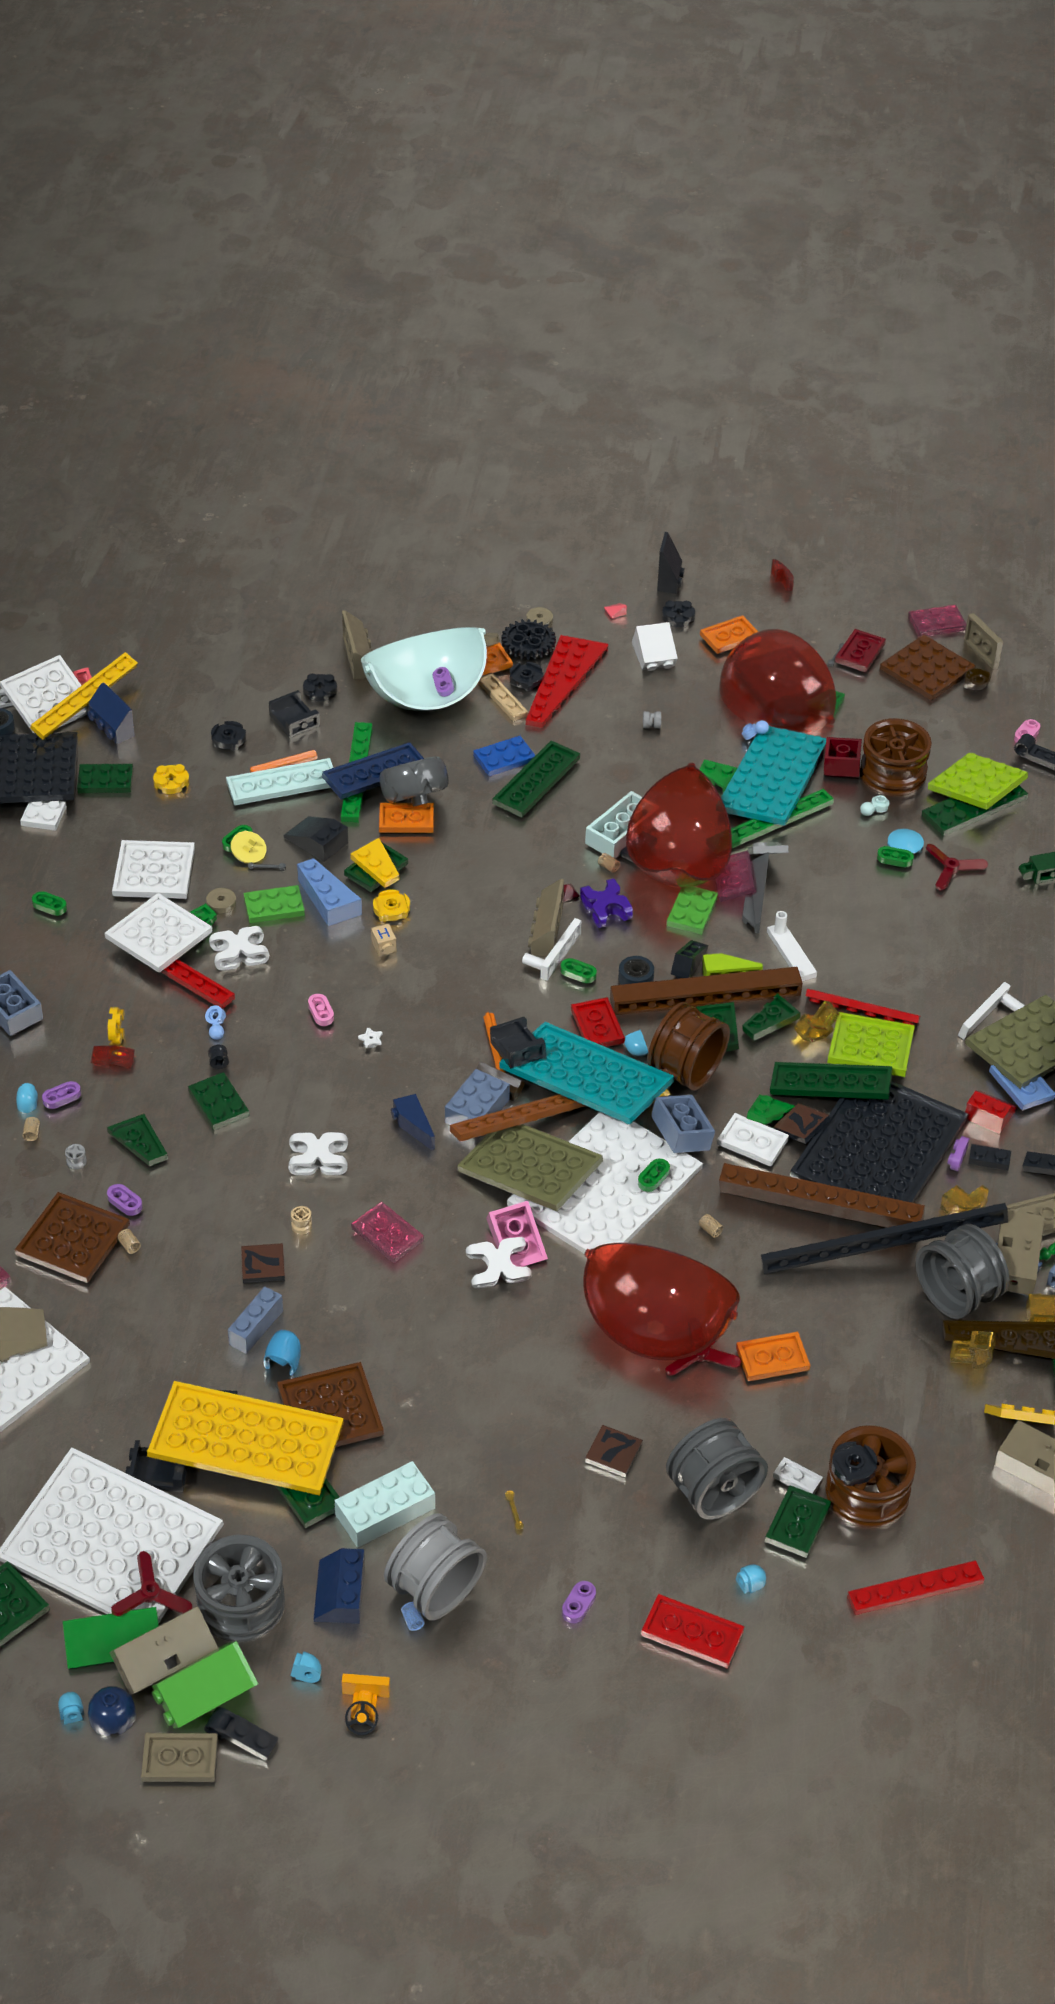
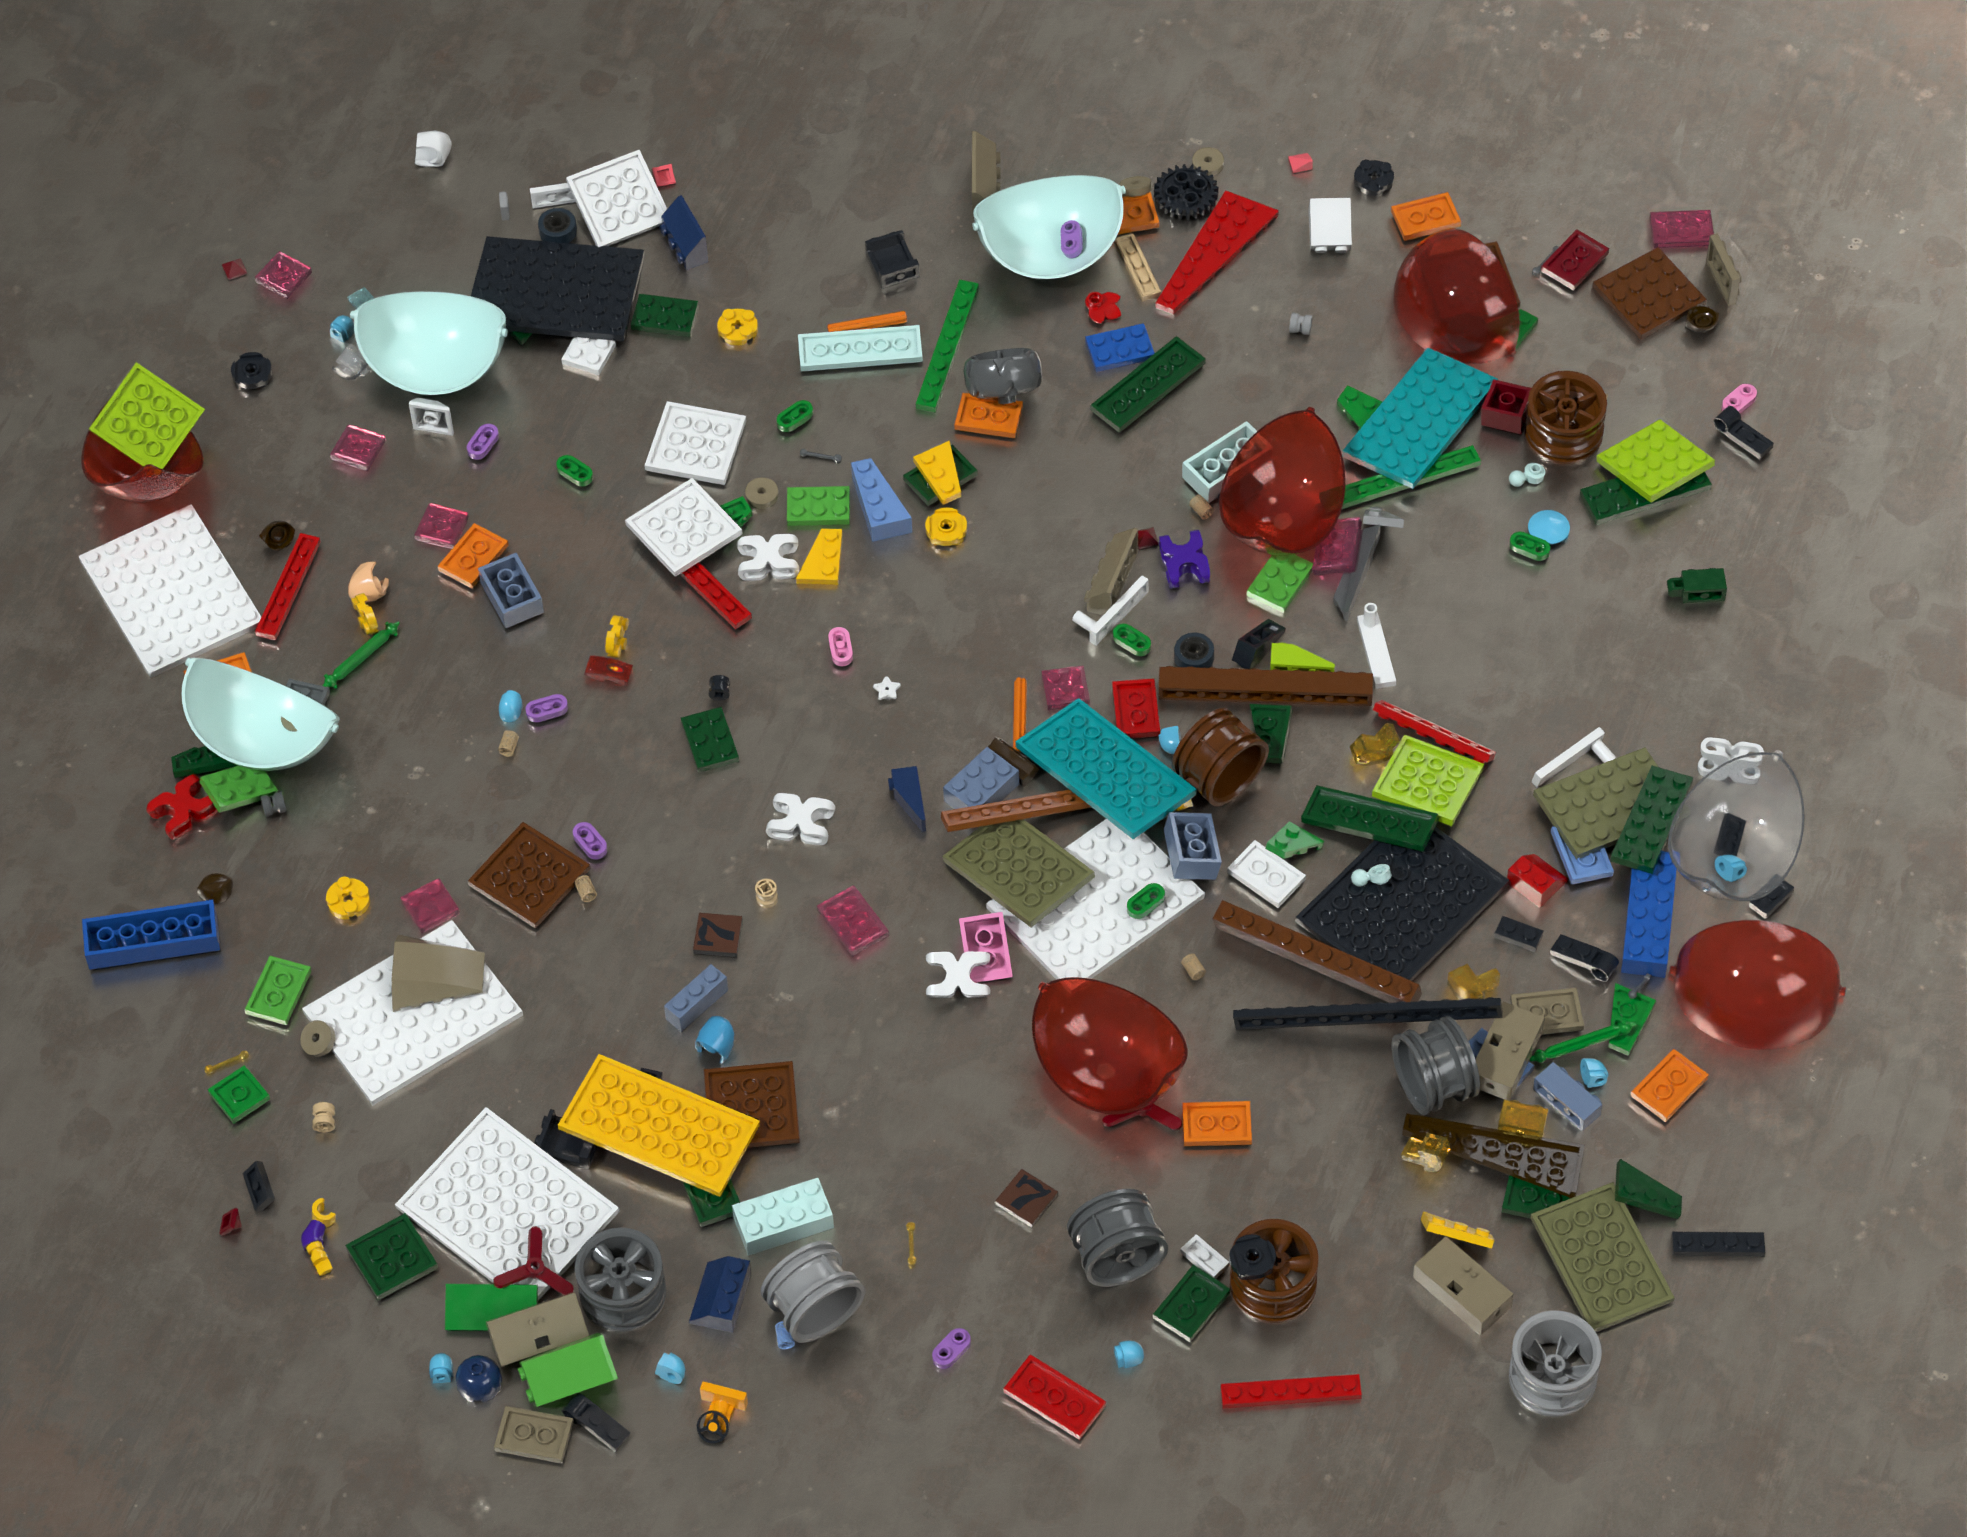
camera: 15 degrees right, 10 degrees up
yellow plate [30,652,138,740] -> none
light grey wheel [65,1144,87,1170] -> none
dark green wing [107,1114,168,1166] -> none
light blue plate [205,1005,226,1040] -> none
black plate [211,721,246,751] -> none
light yellow piece [231,831,266,864] -> none
black slope [284,816,348,862] -> none
black plate [303,673,337,702] -> none
dark blue plate [321,742,424,799] -> none
tan brick [371,924,397,956] -> none
black panel [490,1017,546,1069] -> none
black plate [510,662,544,691] -> none
black slope [657,532,685,594] -> none
light blue plate [741,720,769,740] -> none
dark green wing [742,993,801,1040] -> none
clear red slope [771,559,794,591] -> none
tile [774,1103,830,1144] -> none
dark red piece [926,844,988,890] -> none
medium lavender plate [947,1136,970,1172] -> none
none -> yellow wing [796,528,842,585]
none -> clear pink plate [1041,666,1090,710]
none -> red plate [1085,292,1121,324]
none -> light aqua plate [1351,864,1392,887]

